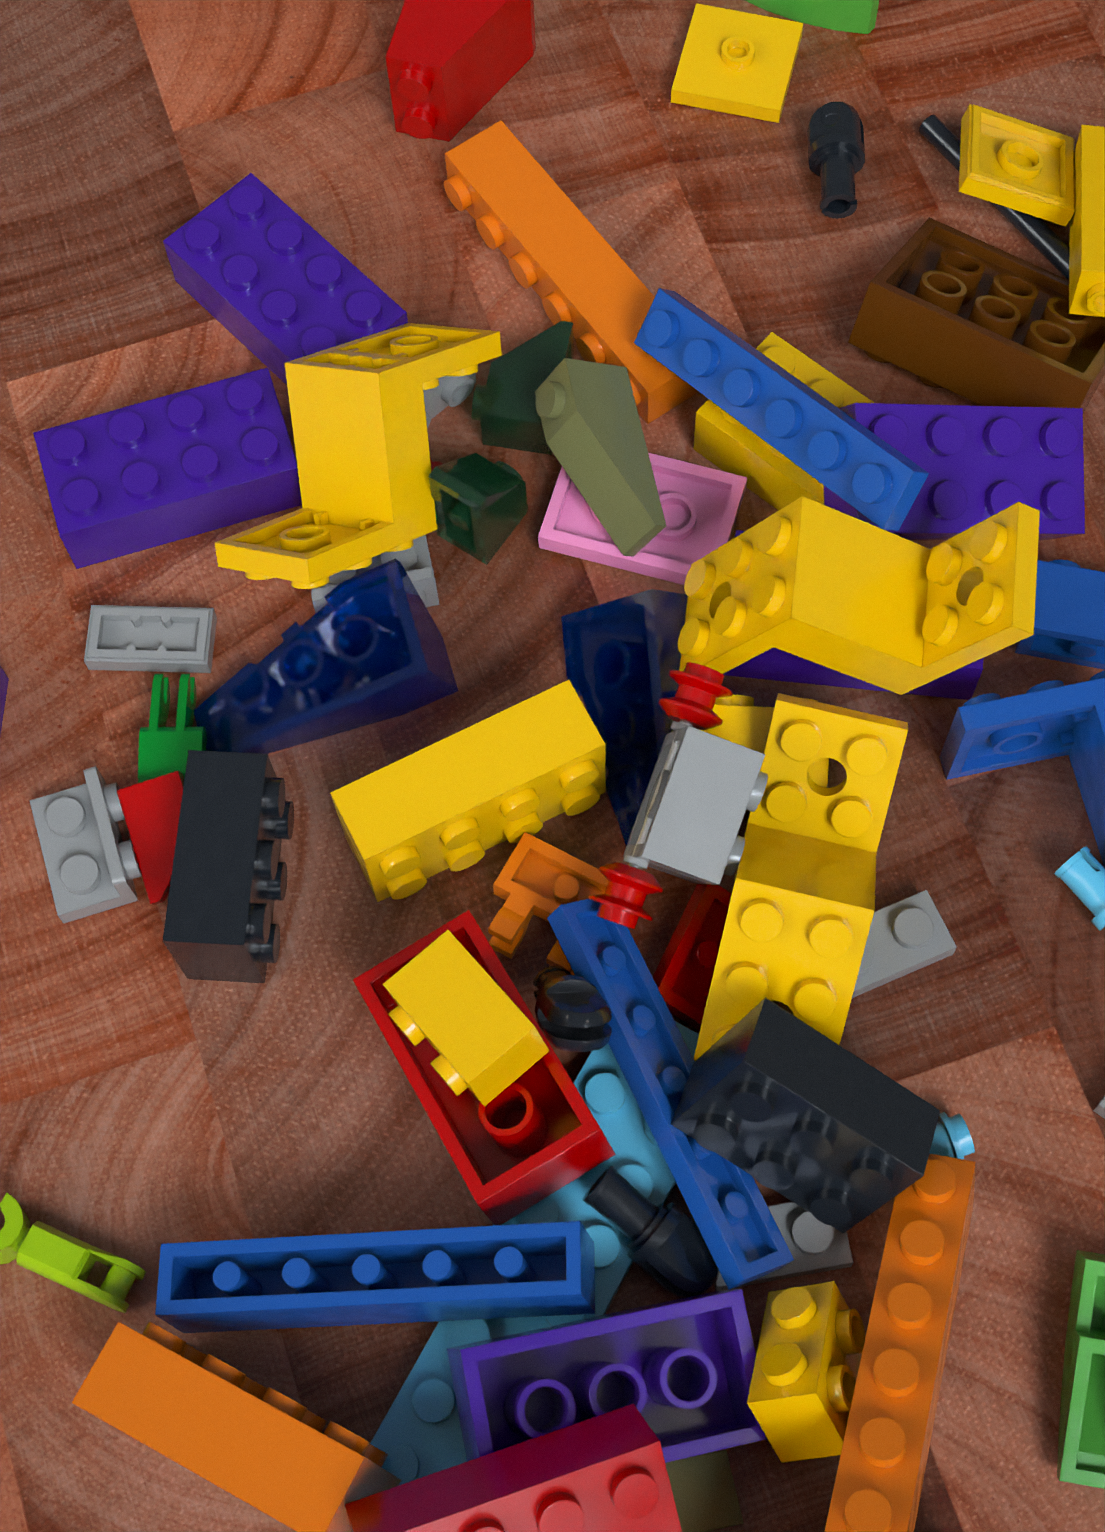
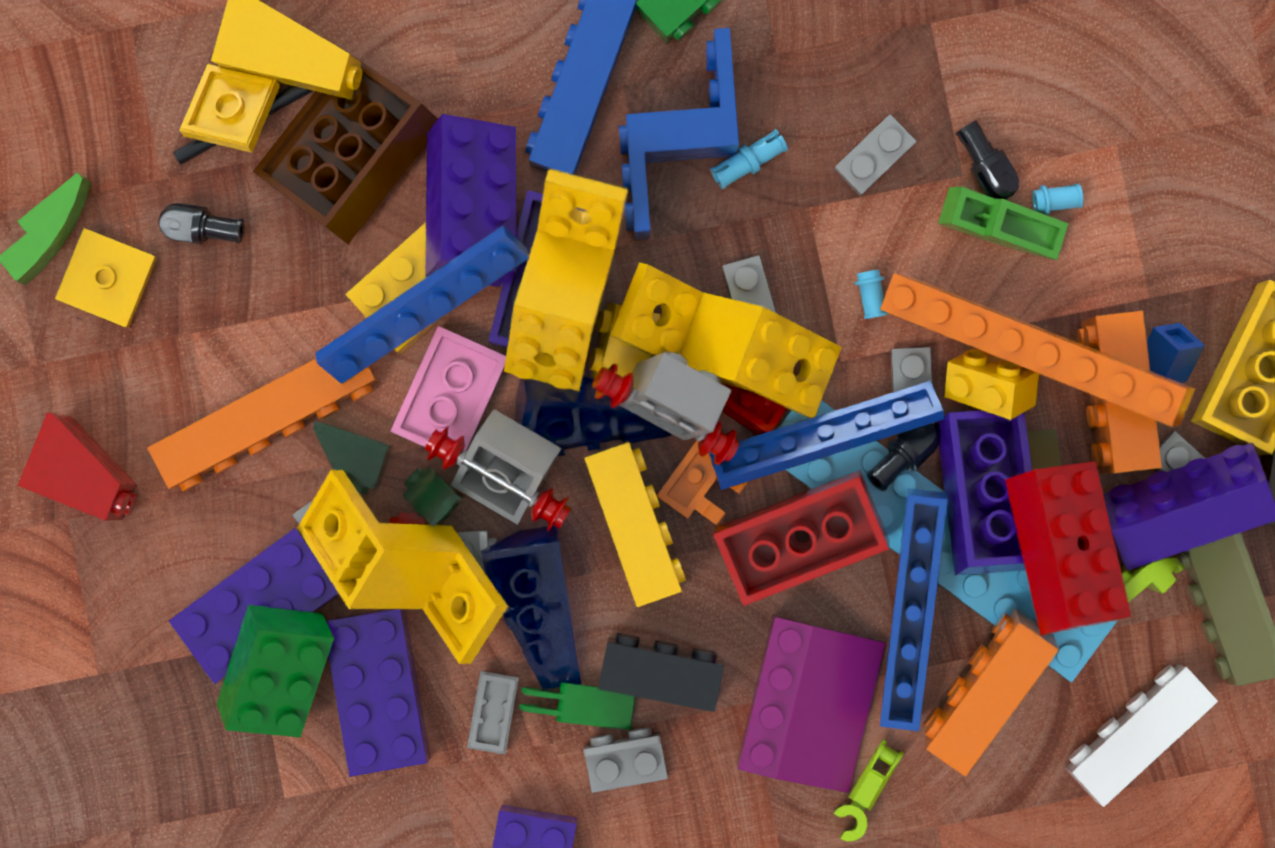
camera: 85 degrees left, 20 degrees up
red tile [117,771,184,905] -> none
yellow brick [383,930,549,1107] -> none
black arm [533,966,612,1052] -> none
olive slope [535,358,666,557] -> none
black brick [671,998,940,1234] -> none
none -> green brick [216,605,334,738]
none -> light grey brick [424,409,572,531]
none -> magenta slope [736,615,885,793]

